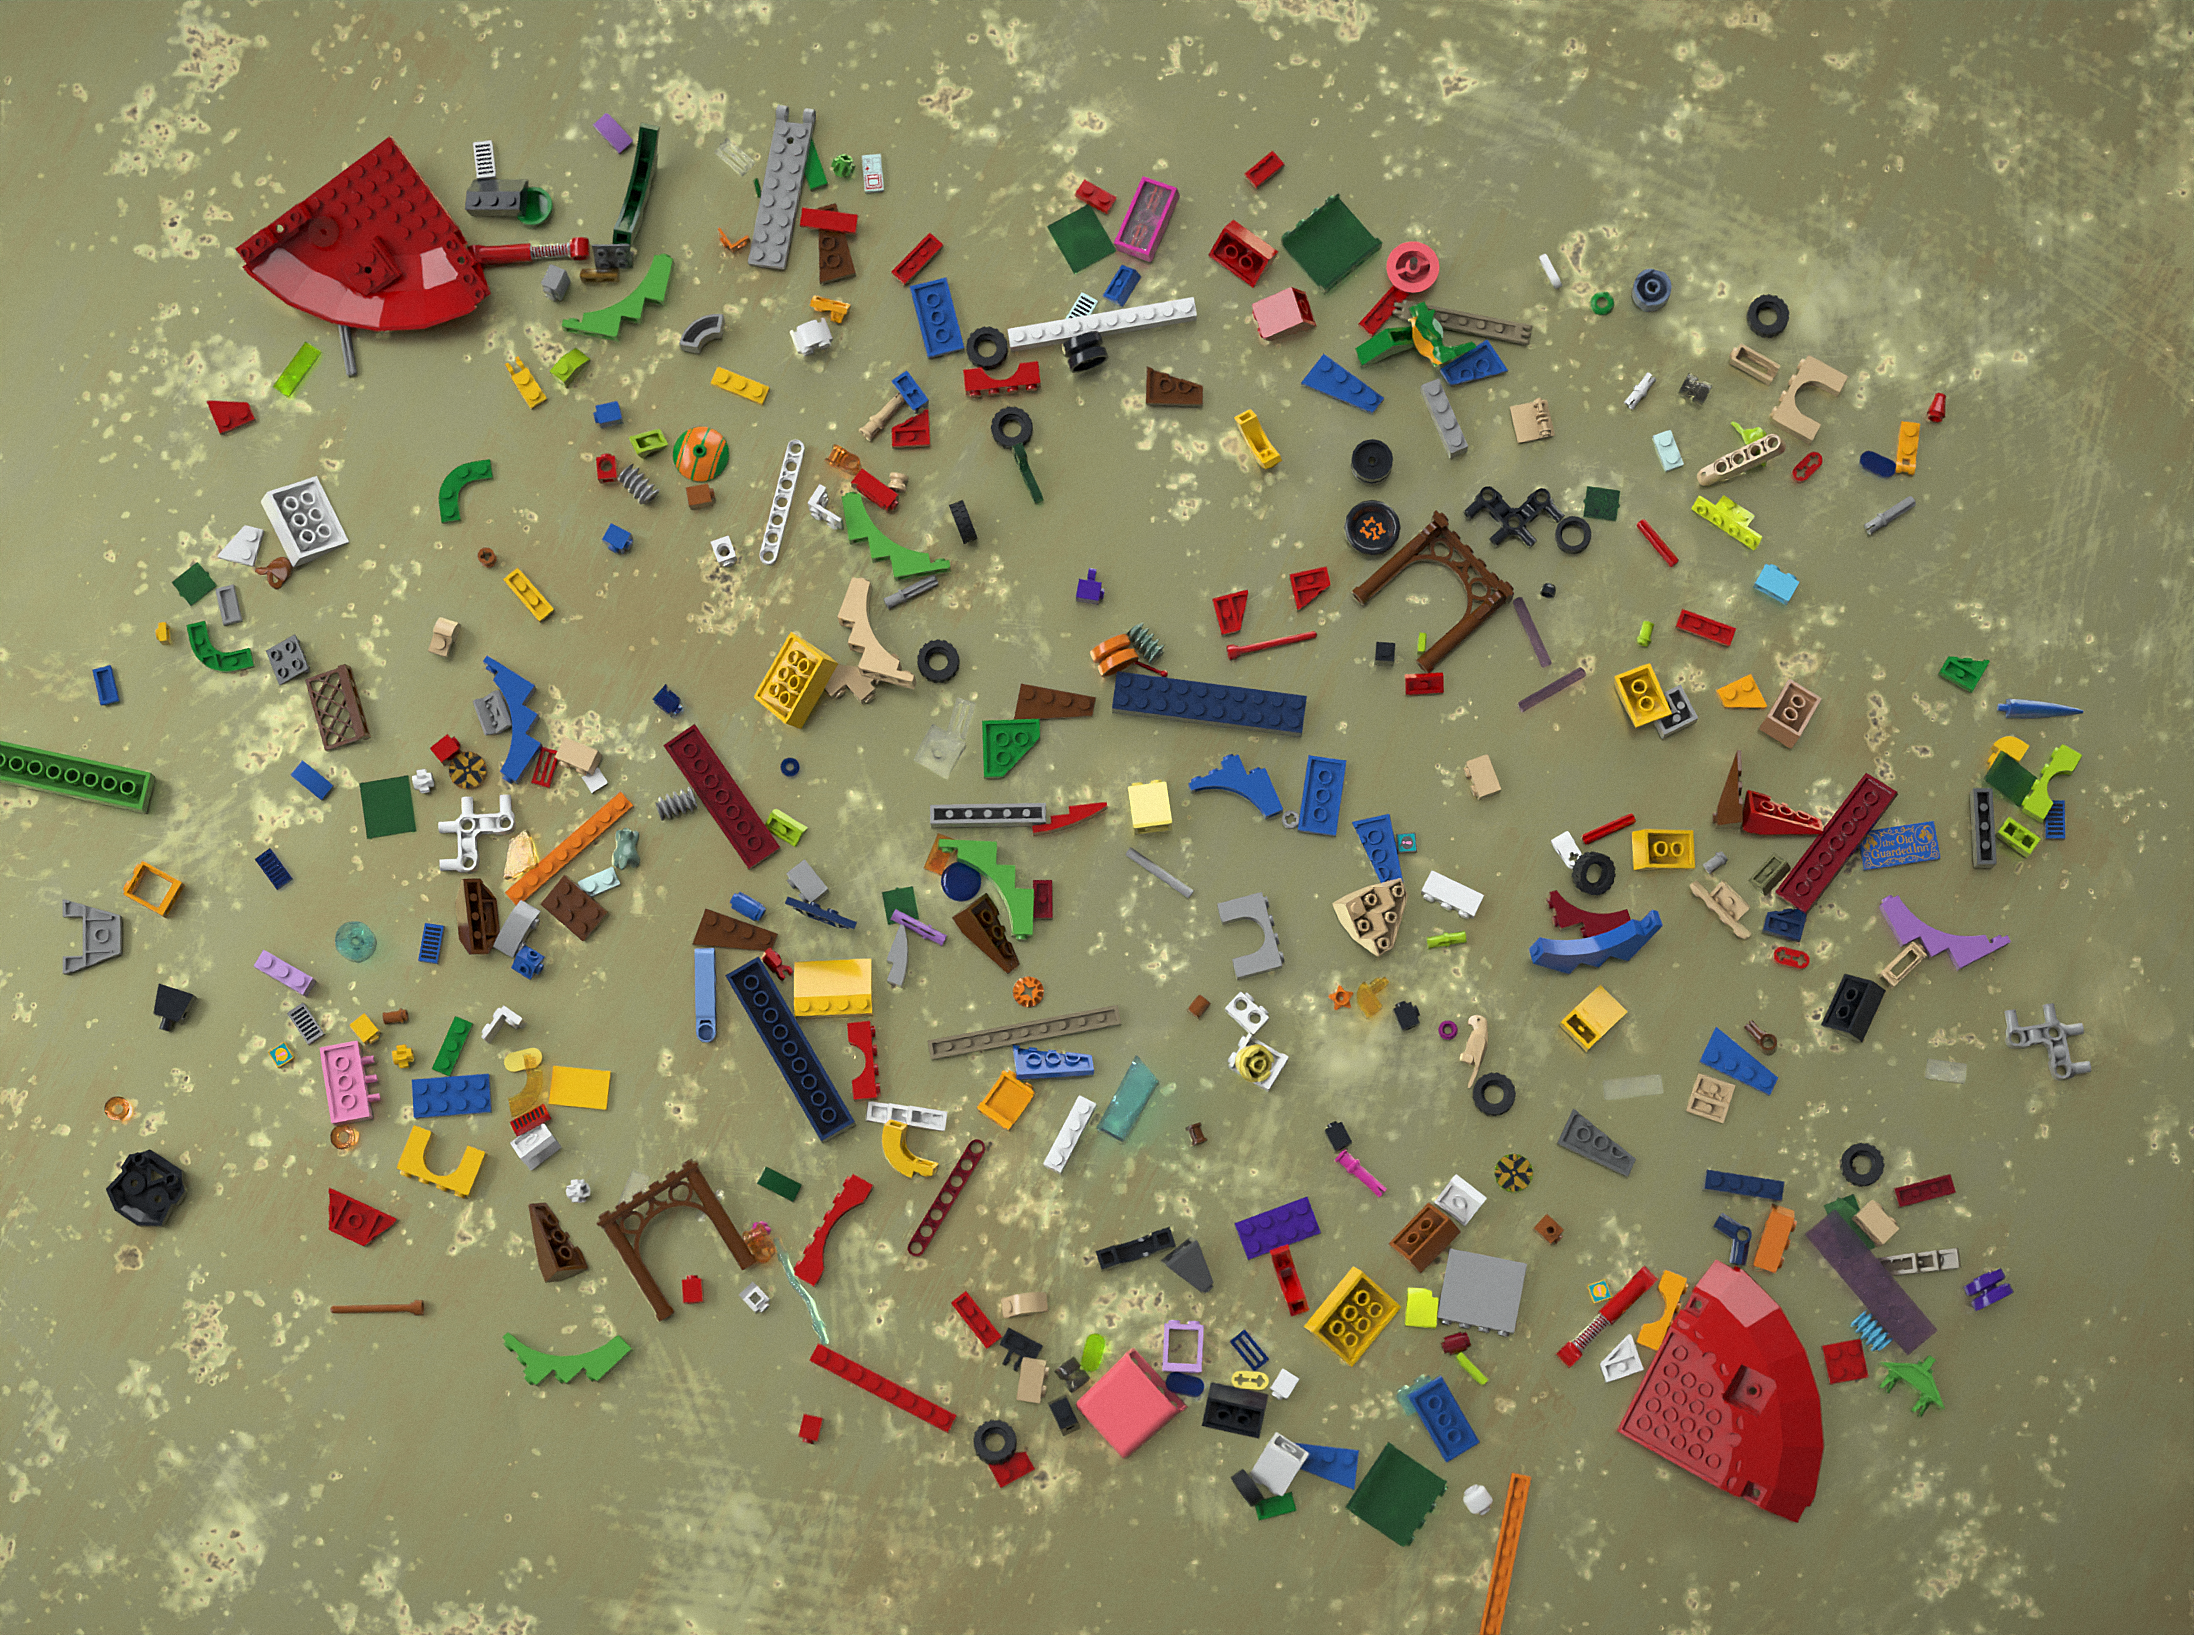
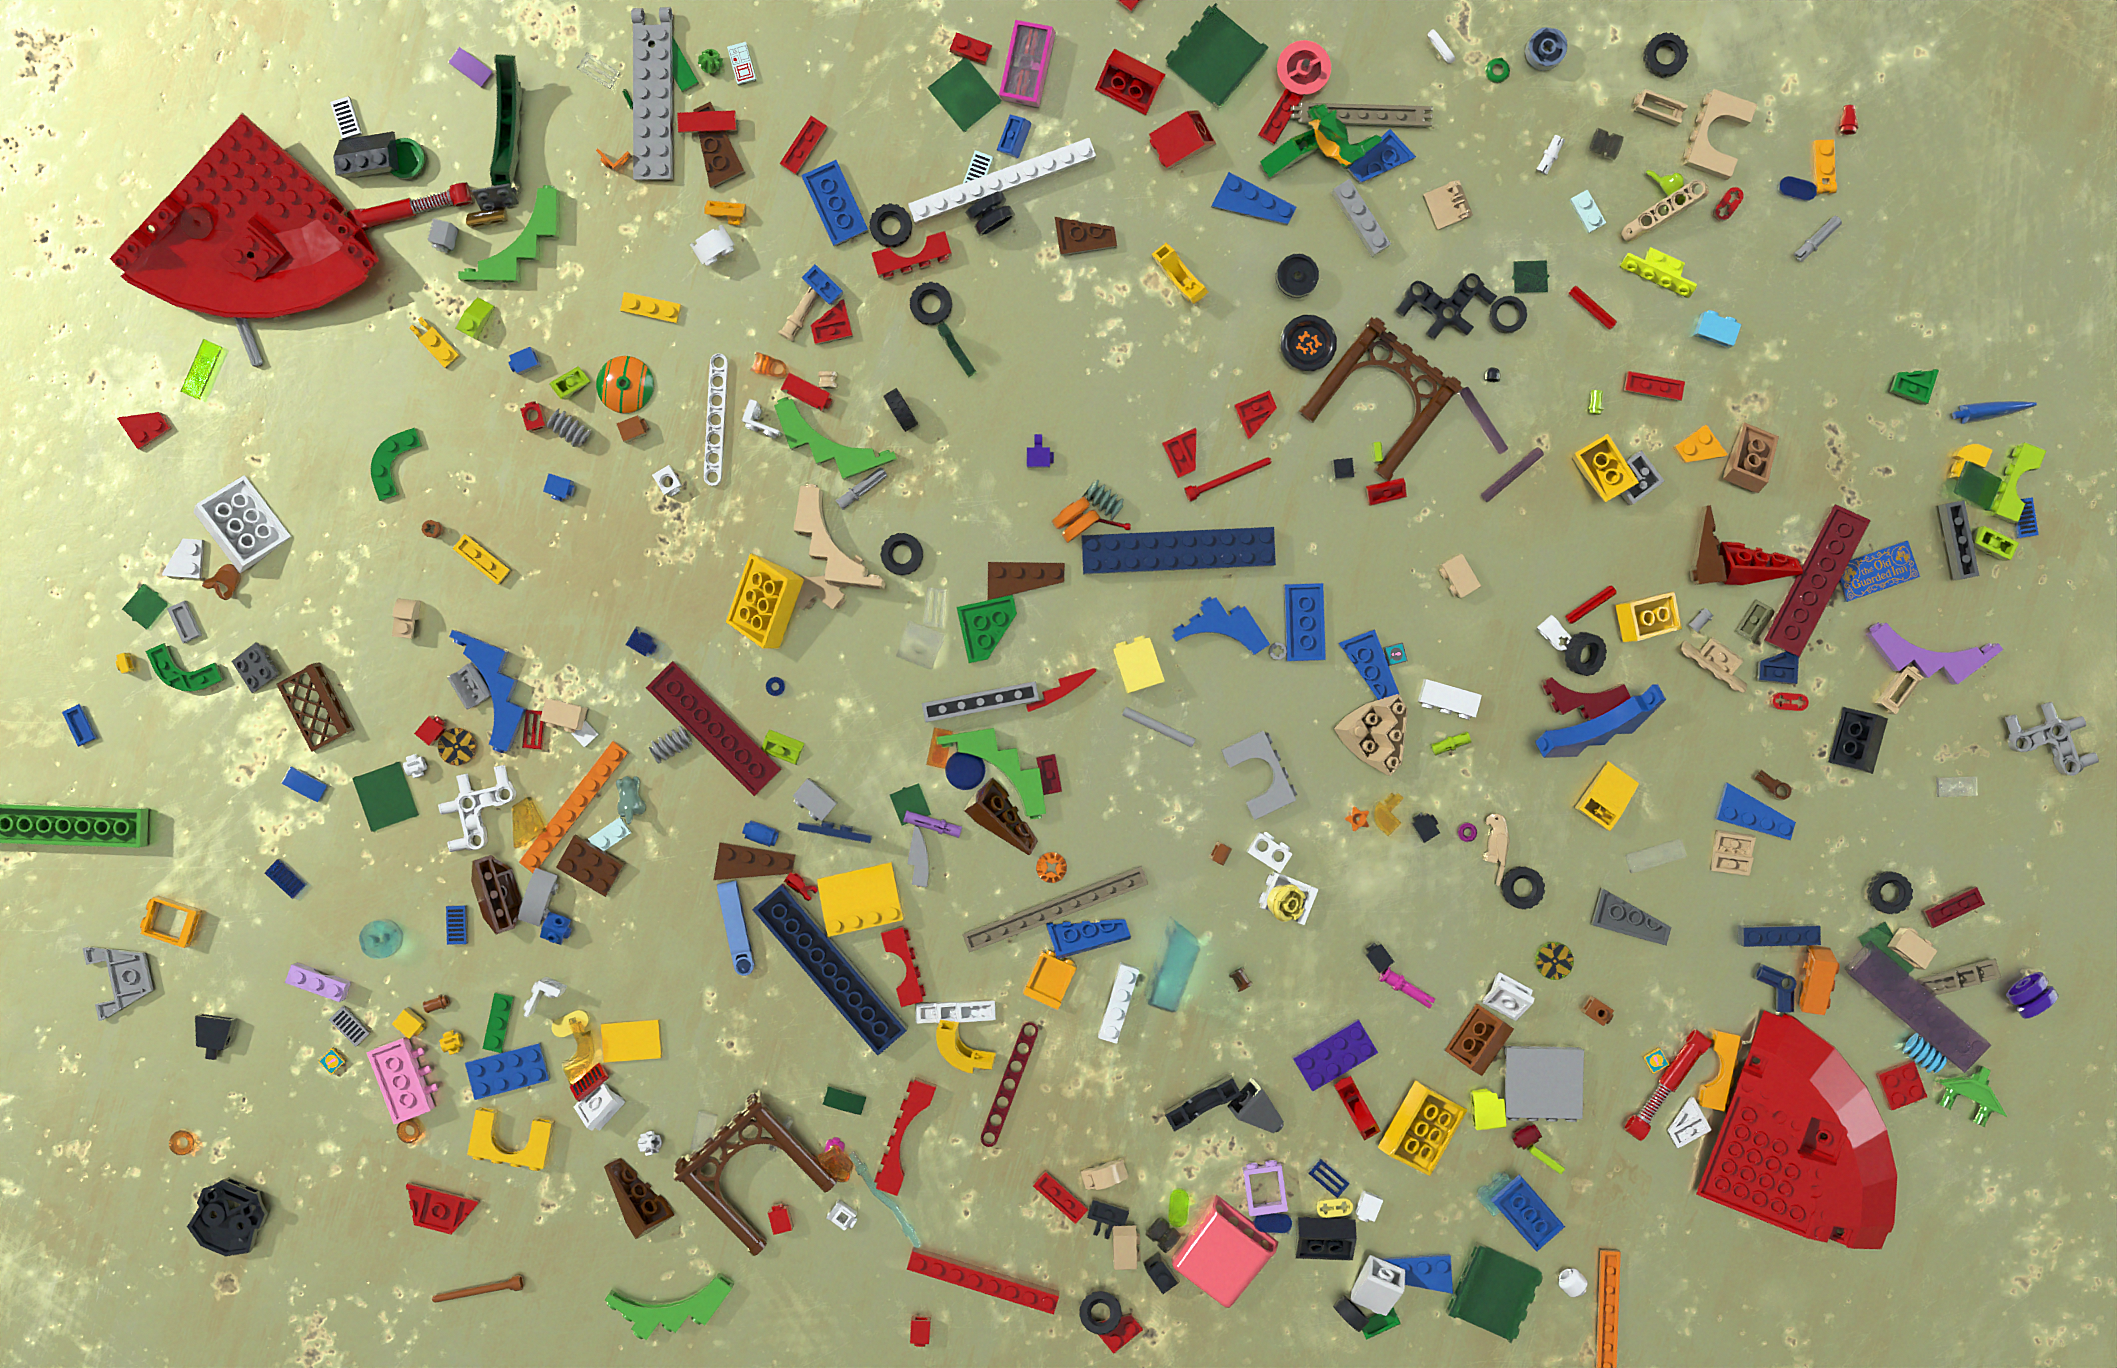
camera: 15 degrees left, 10 degrees up
light grey brick [679,314,725,353] -> none

